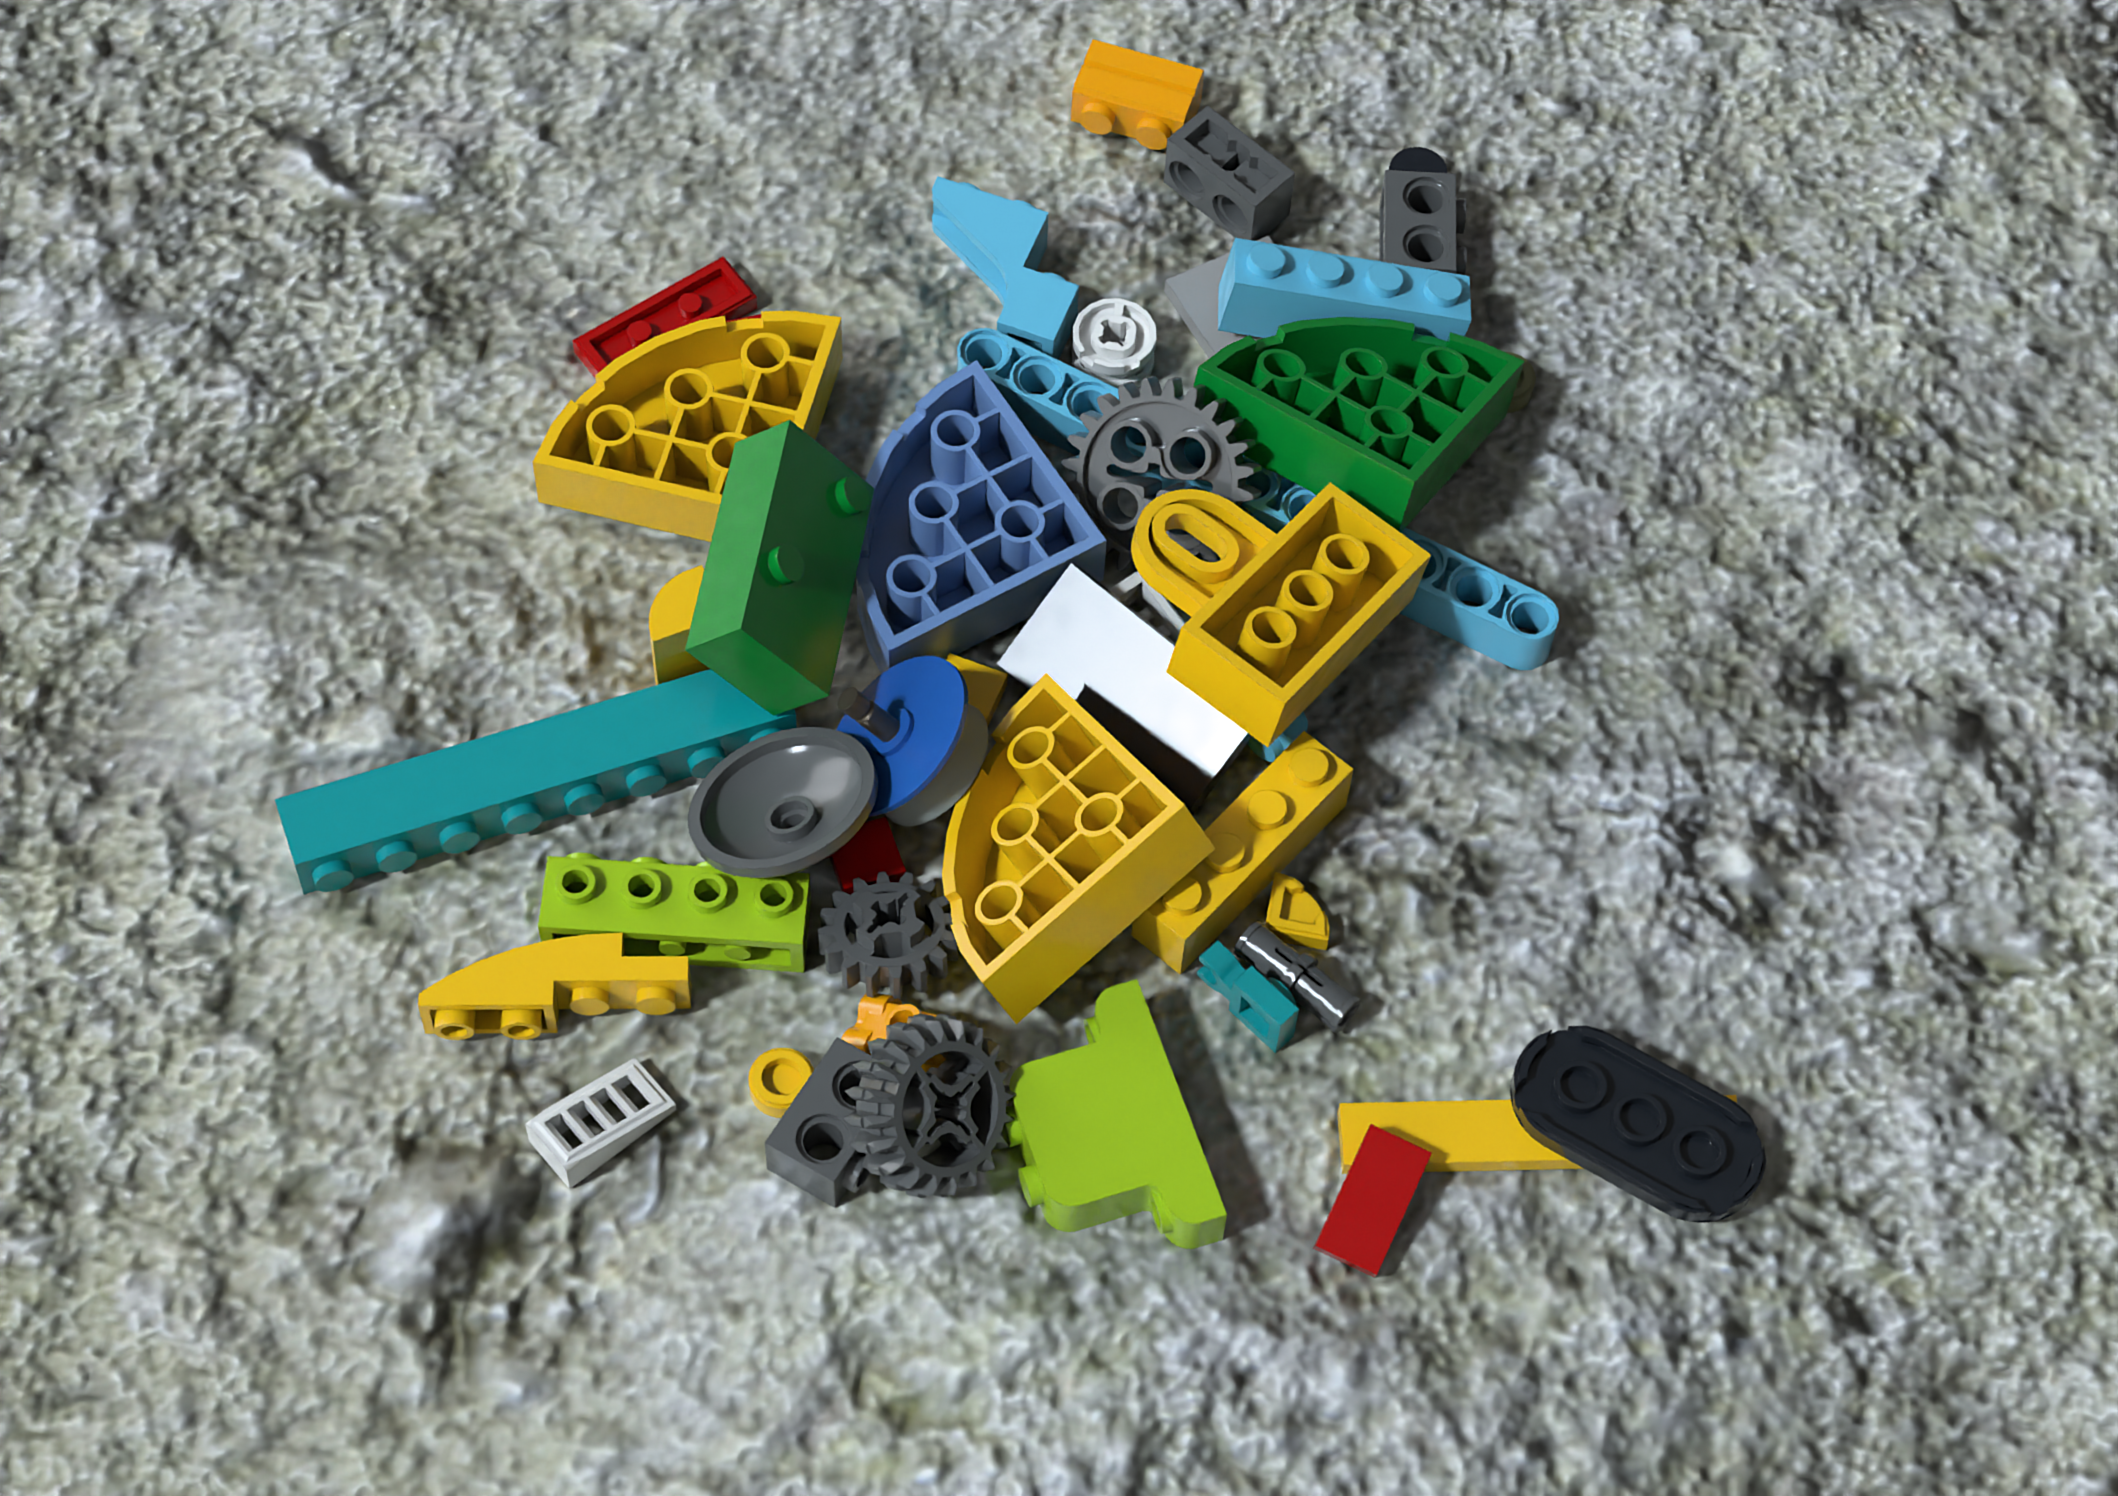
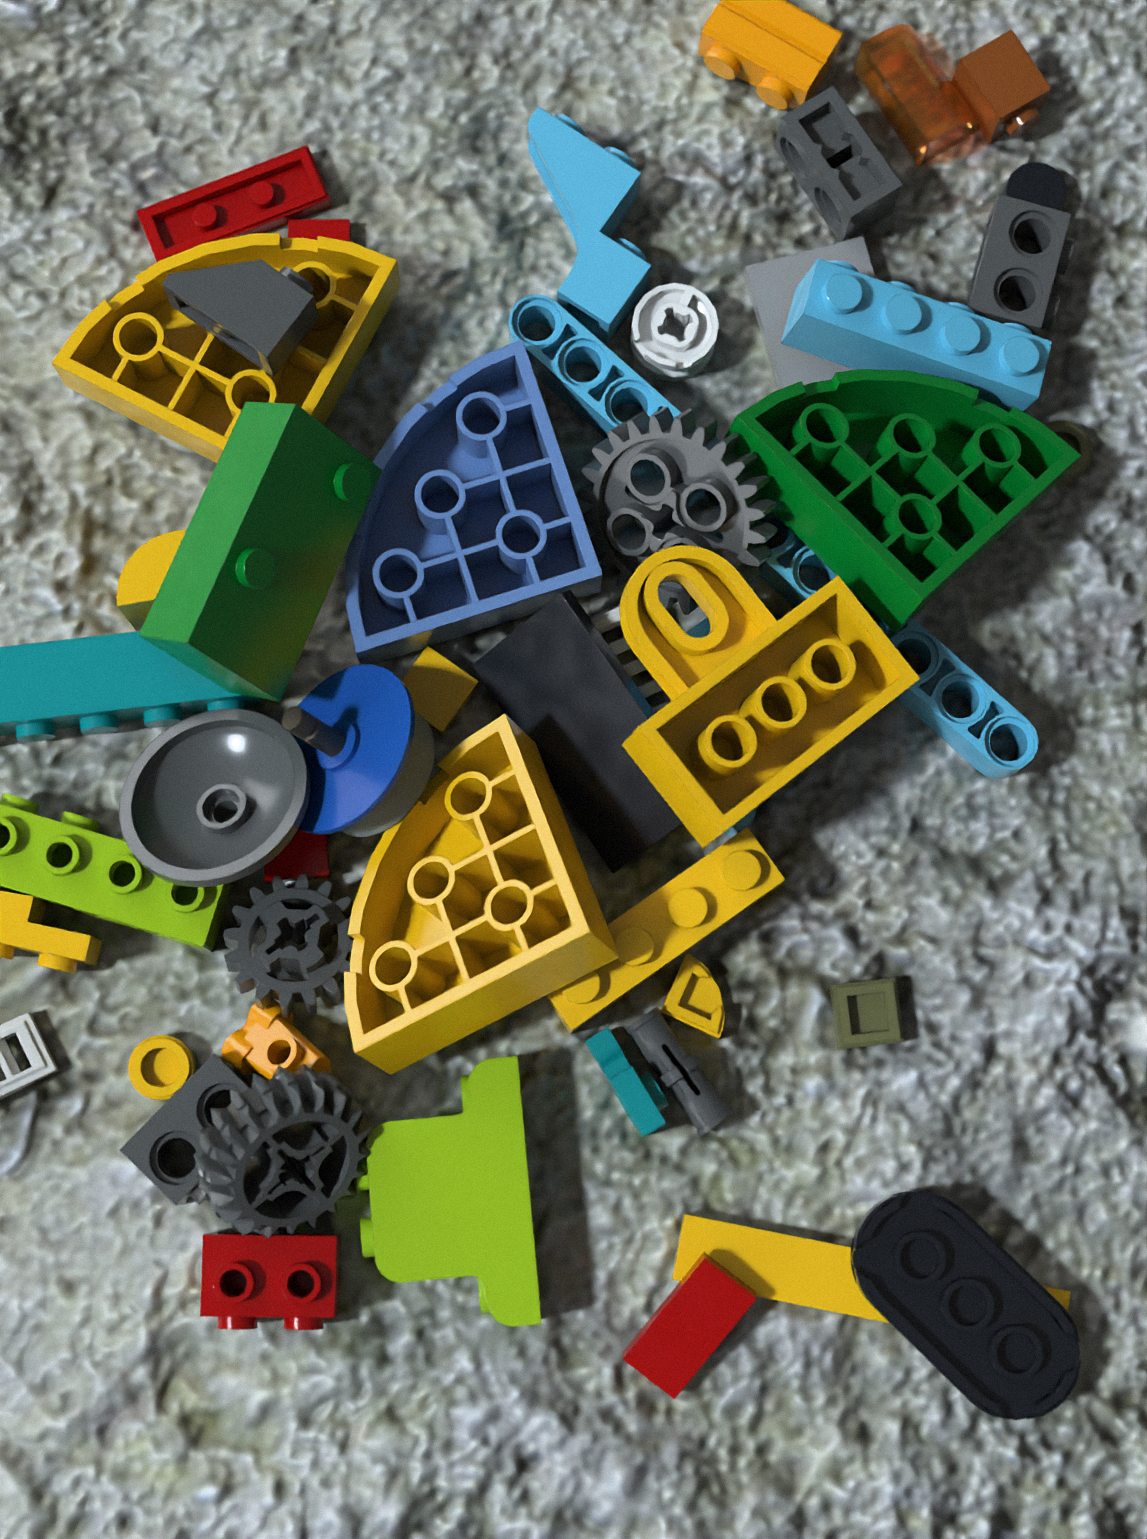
camera: 10 degrees right, 20 degrees up
none -> dark grey slope [162,259,319,377]
none -> red brick [200,1232,342,1330]
none -> olive tile [829,978,904,1050]
none -> clear orange brick [854,24,980,167]
none -> dark orange brick [950,29,1052,144]

